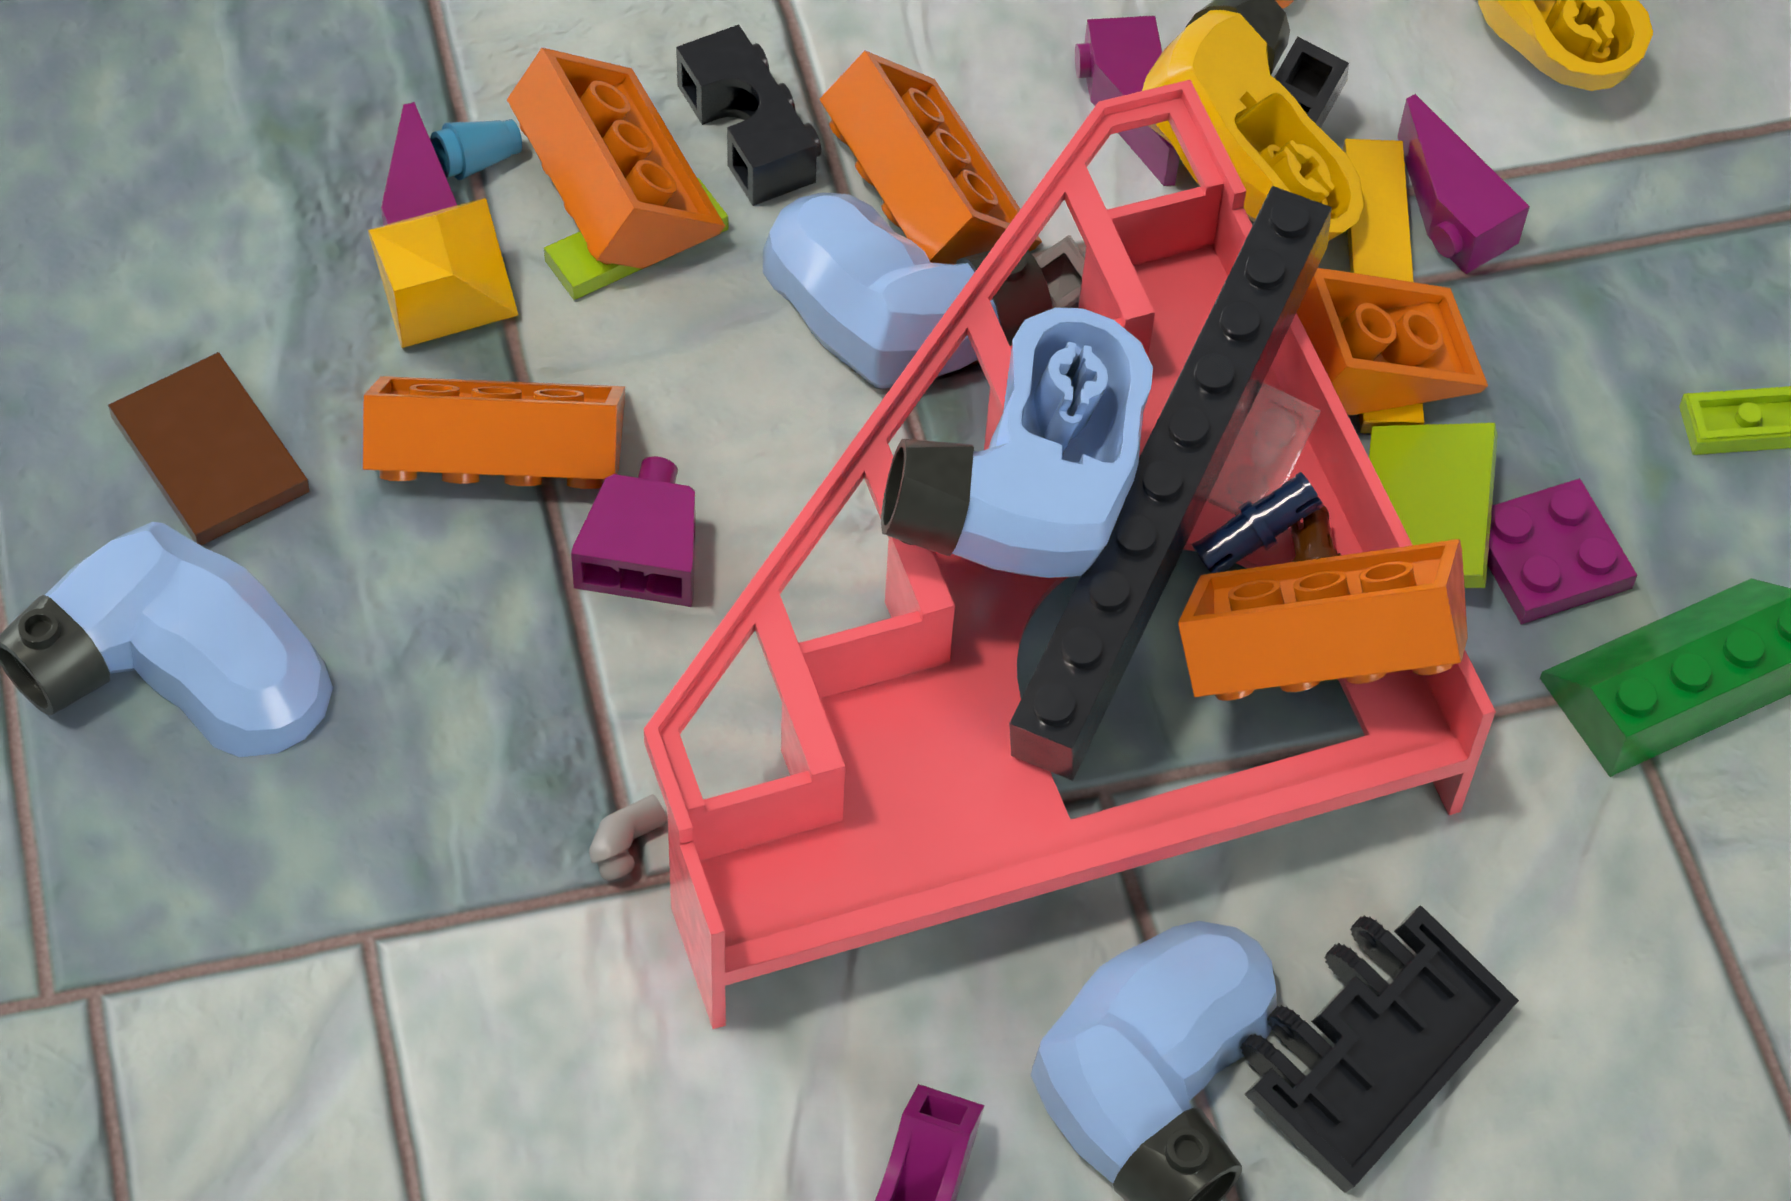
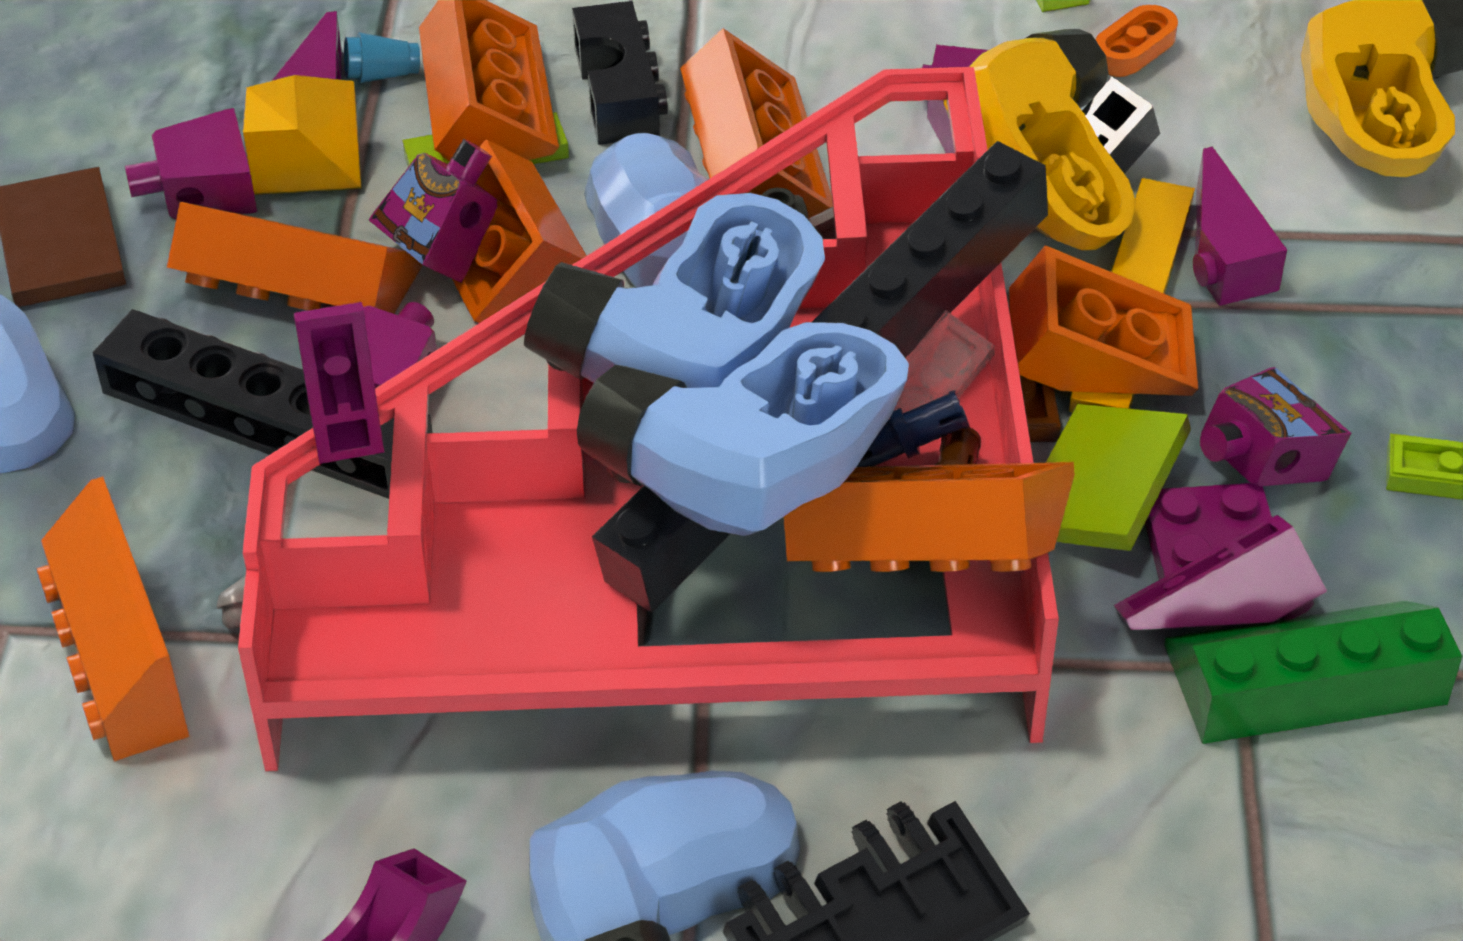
camera: 20 degrees right, 10 degrees down
none -> orange slope [36,476,190,761]
none -> black brick [92,309,433,499]
none -> magenta torso [125,108,257,220]
none -> magenta slope [293,302,384,464]
none -> magenta torso [369,139,498,283]
none -> orange slope [452,139,587,323]
none -> light blue piece [577,322,909,536]
none -> slope [1114,515,1327,630]
none -> magenta torso [1200,367,1352,487]

